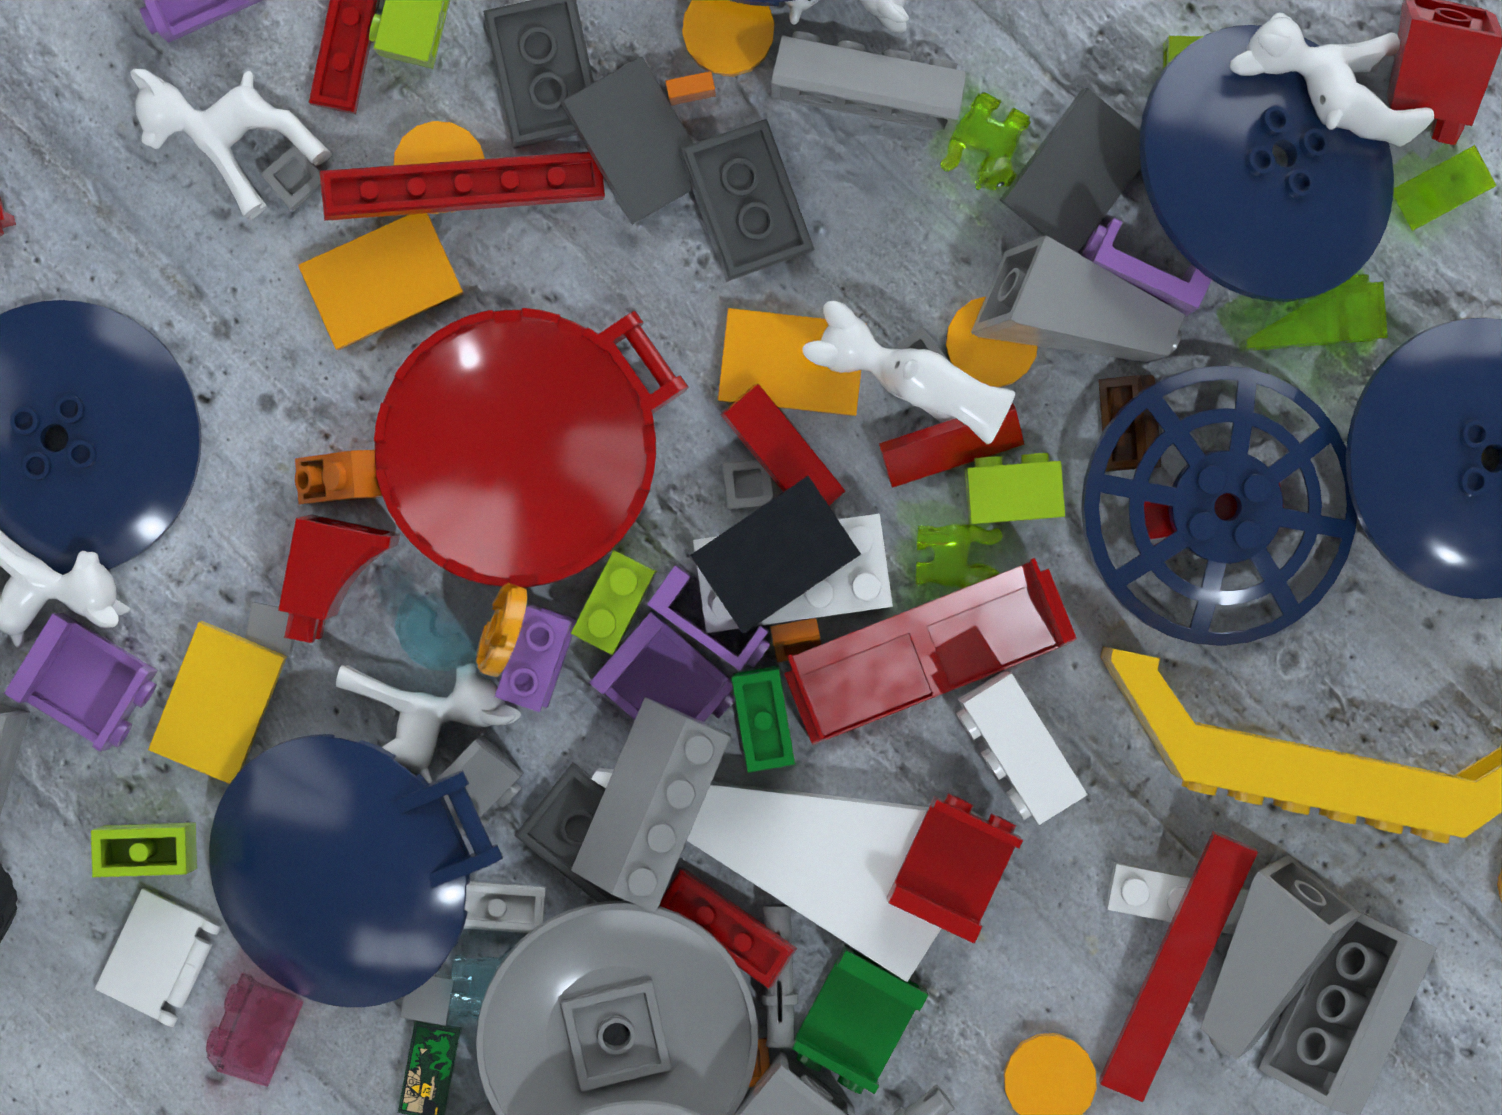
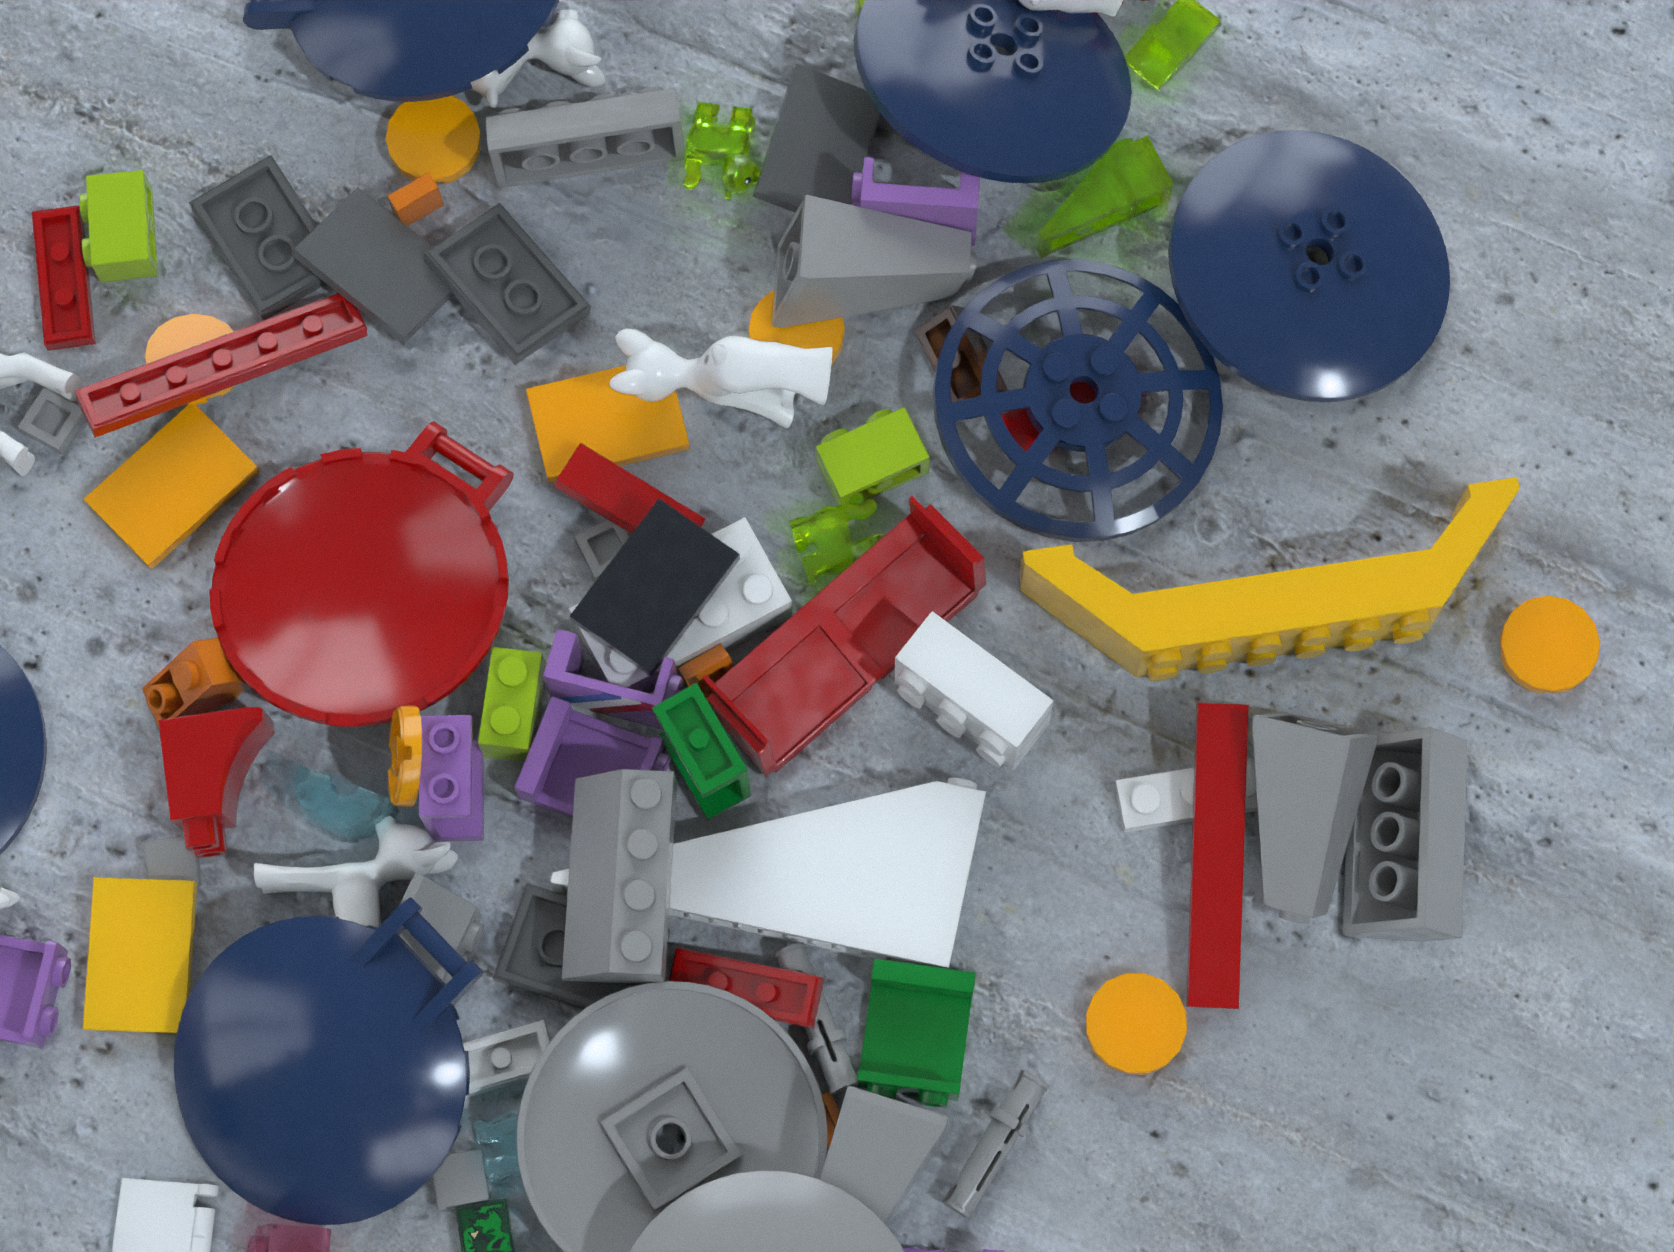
camera: 15 degrees left, 15 degrees down
lime brick [91,822,197,878] -> none
red tile [879,402,1025,488] -> none
red panel [886,793,1023,944] -> none

